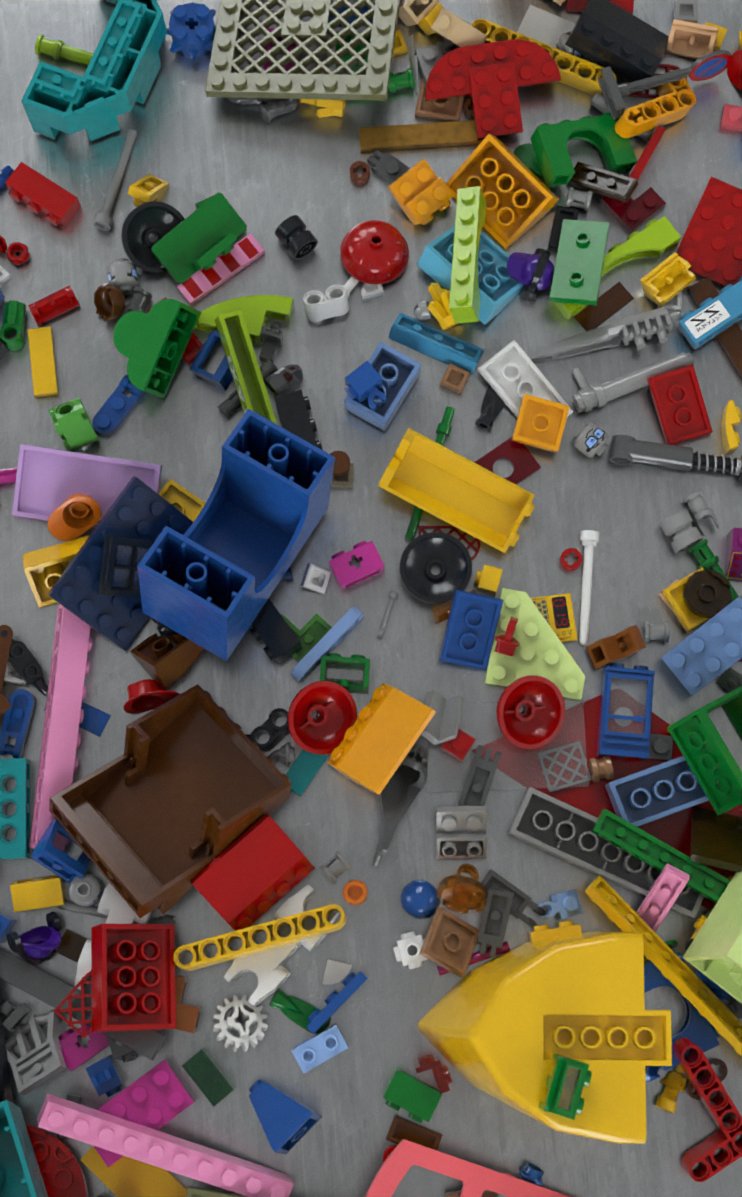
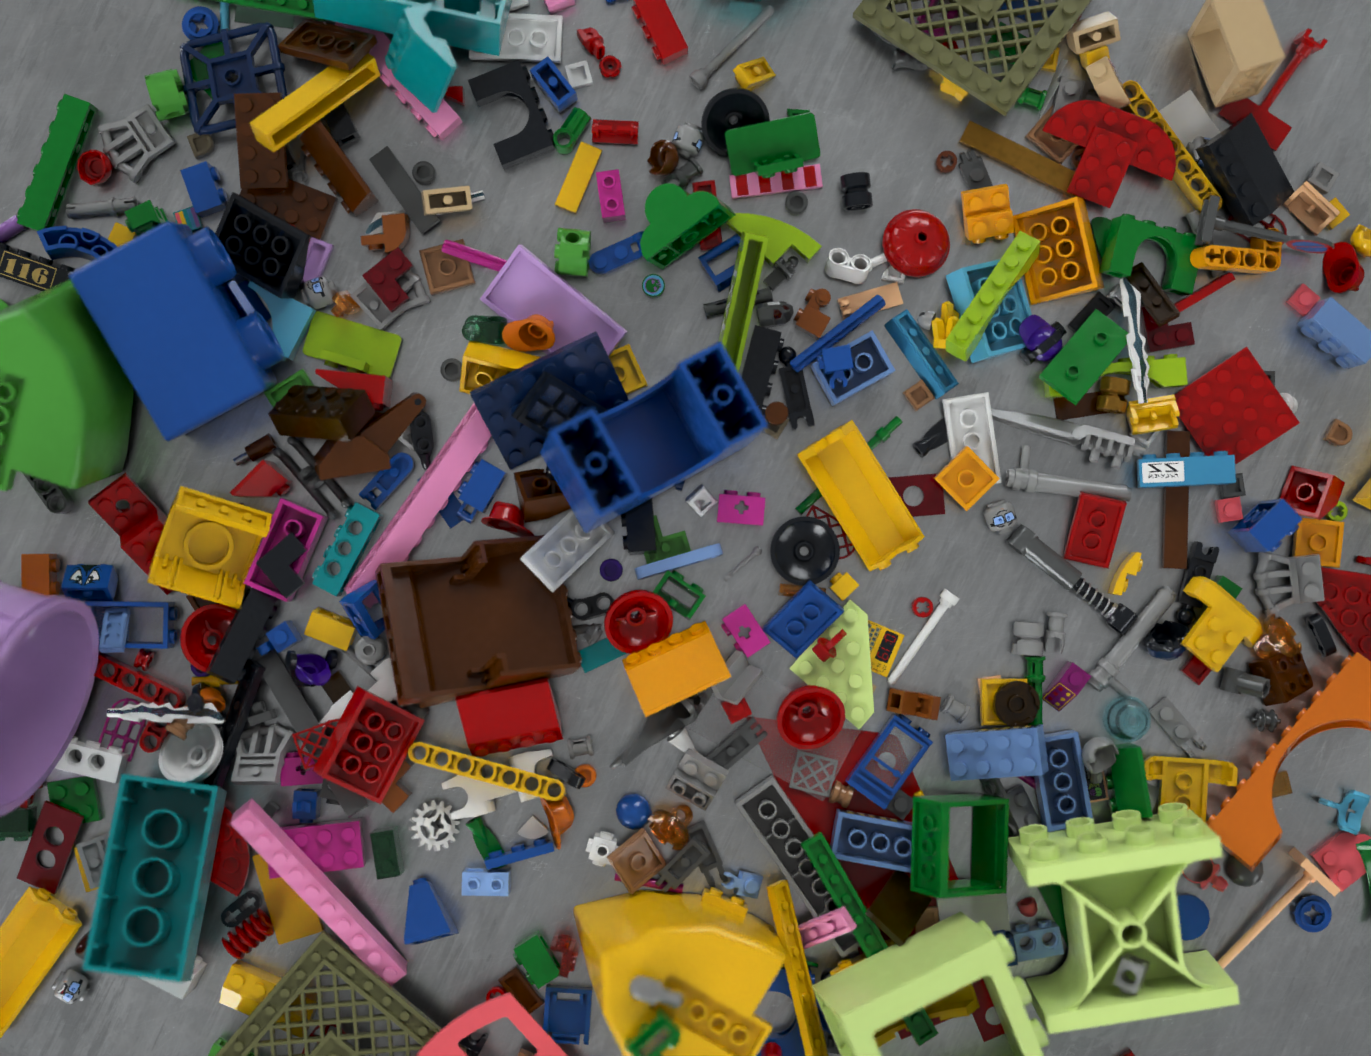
camera: 30 degrees right, 10 degrees up
none -> dark grey tile [440,358,462,382]
none -> blue brick [456,459,508,524]
none -> clear green piece [462,315,507,344]
none -> white plate [520,510,615,593]
none -> orange piece [540,796,574,850]
none -> blue container [543,984,593,1045]
none -> black beam [547,757,586,789]
none -> dark pink brick [596,169,626,223]
none -> dark purple tile [600,559,623,581]
none -> light grey arm [629,976,683,1009]
none -> tile [642,274,665,298]
none -> white cone [667,727,699,753]
none -> dark pink brick [721,603,771,658]
none -> black plate [778,346,815,431]
none -> dark grey tile [785,191,808,215]
none -> blue axle [790,295,886,372]
none -> dark orange brick [793,288,831,340]
none -> light nougat hinge [837,282,903,320]
none -> pearl gold wheel [1096,376,1131,414]
none -> white sword [1120,278,1150,404]

